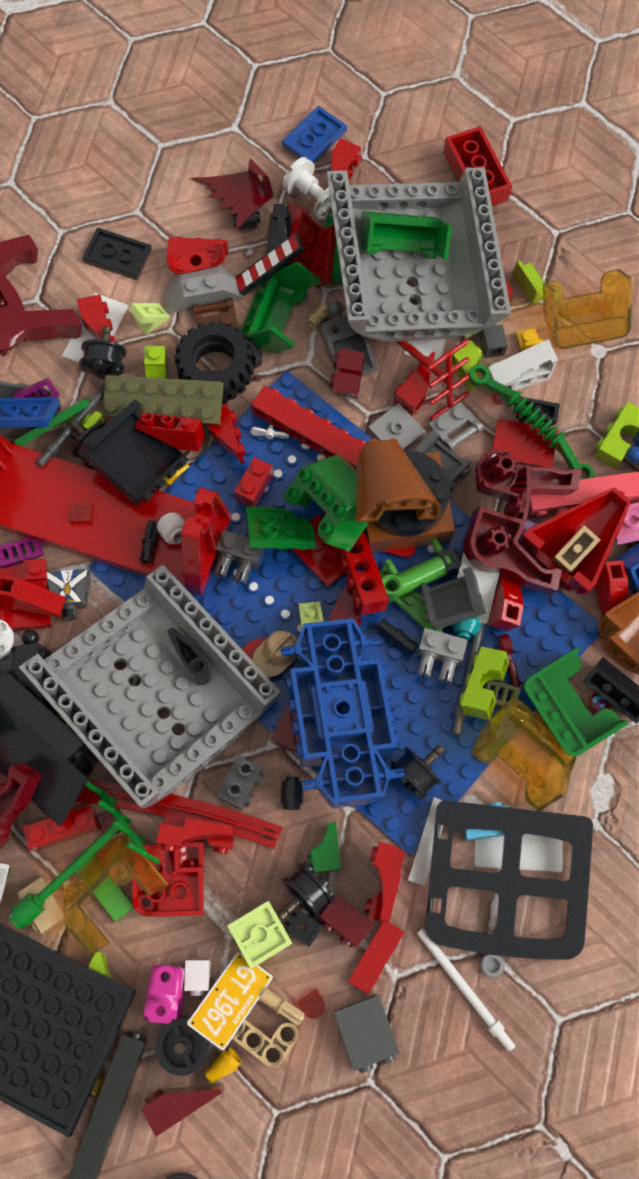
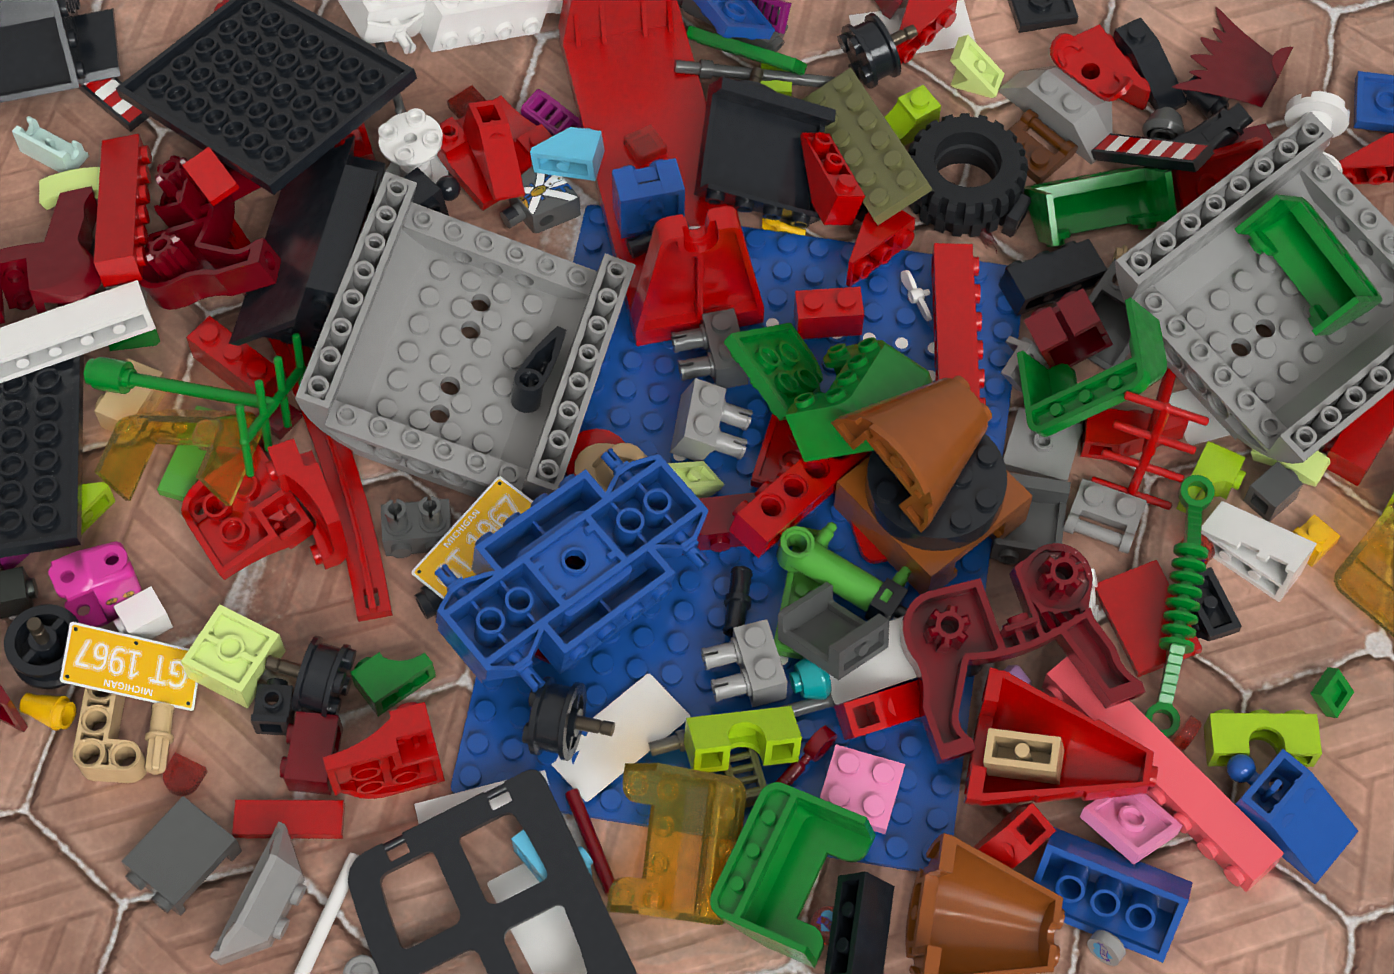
camera: 60 degrees right, 10 degrees down
none -> light grey wedge [210,821,307,965]
none -> yellow sticker [411,476,533,599]
none -> medium azure slope [530,127,605,181]
none -> white sticker [551,674,690,802]
none -> dark red bar [565,788,619,895]
none -> blue piece [612,158,685,239]
none -> light grey brick [670,378,753,461]
none -> bright pink plate [820,744,905,835]
none -> black brick [998,239,1107,316]
none -> light grey bracket [1001,336,1046,392]
none -> green windscreen [1017,297,1167,437]
none -> black slope [1113,17,1187,110]
none -> dark grey cone [1142,107,1185,140]
none -> clear red tile [1172,715,1202,751]
none -> green plate [1310,667,1354,718]

